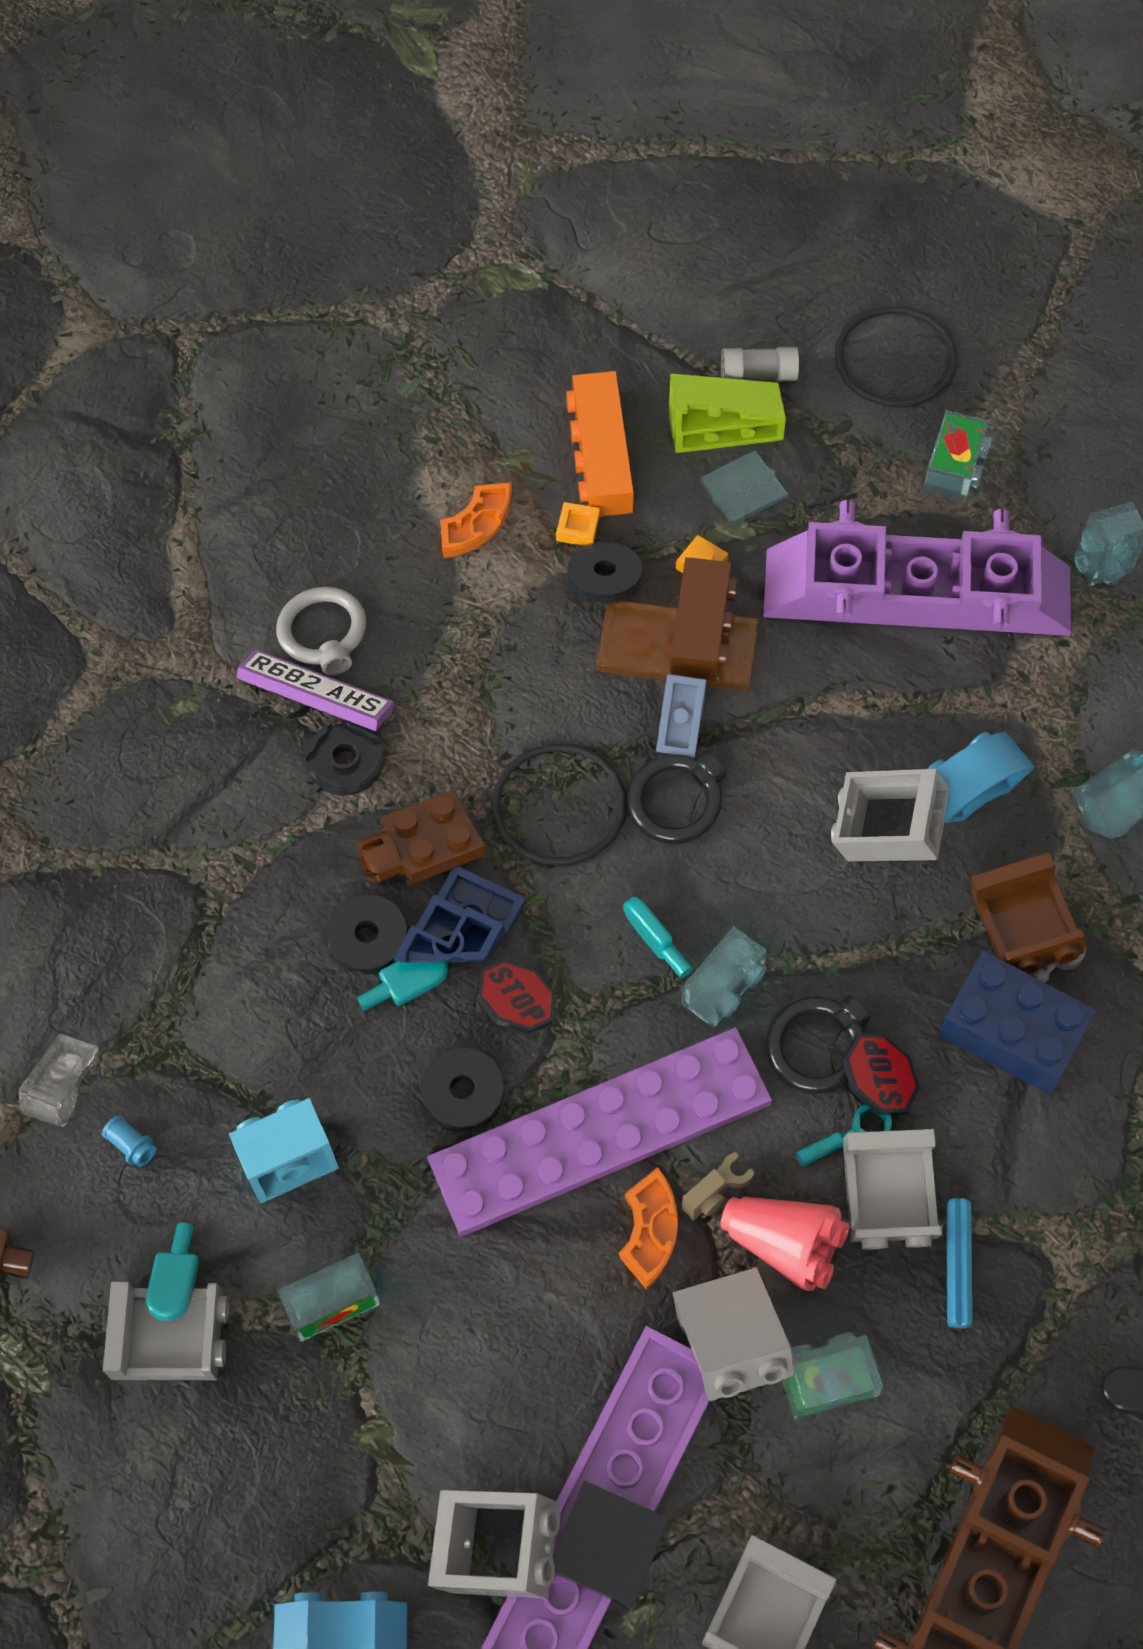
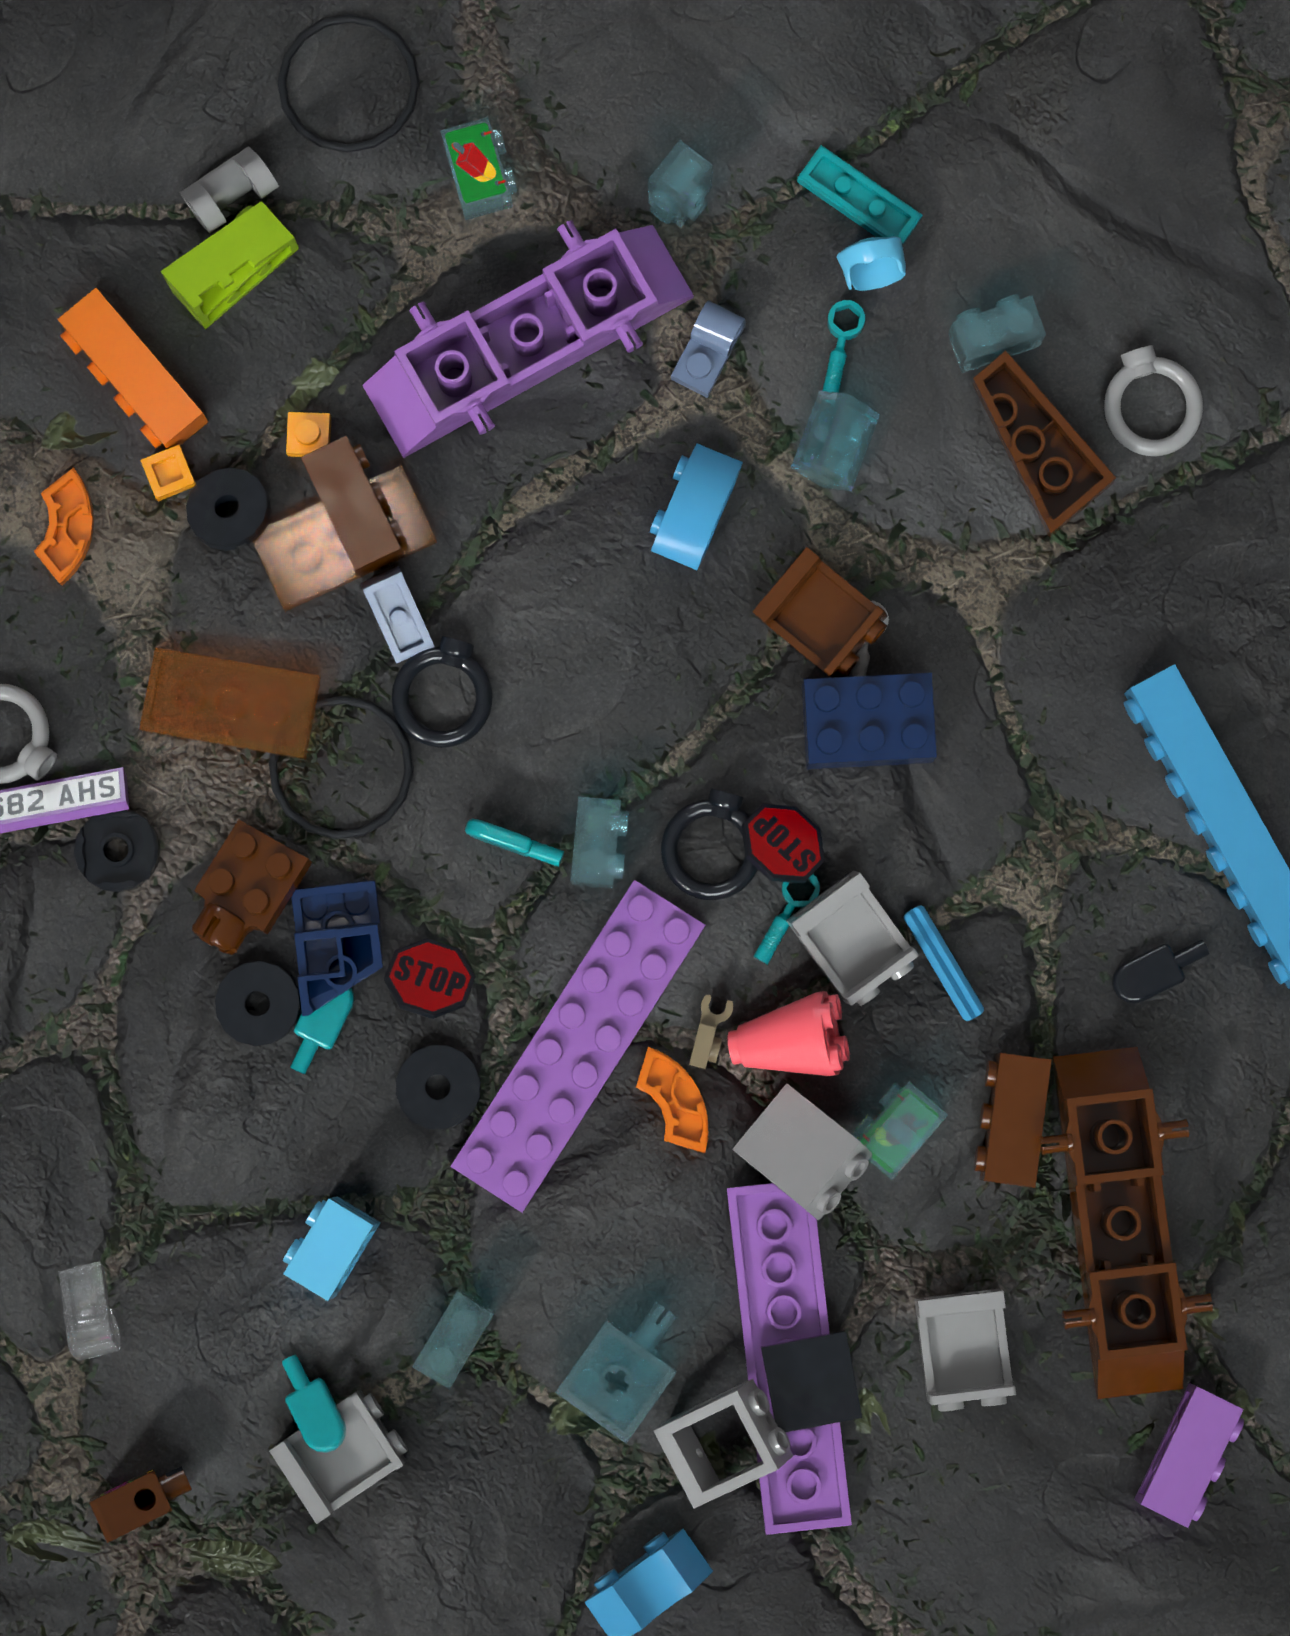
camera: 35 degrees left, 20 degrees up
dark azure pin [102,1115,156,1167] -> none
clear light blue piece [700,450,788,526] -> none
light grey window [831,769,950,861] -> none
none -> clear orange tile [139,647,321,760]
none -> clear light blue brick [556,1301,678,1444]
none -> sand blue plate [671,300,746,398]
none -> reddish brown brick [974,1053,1052,1188]

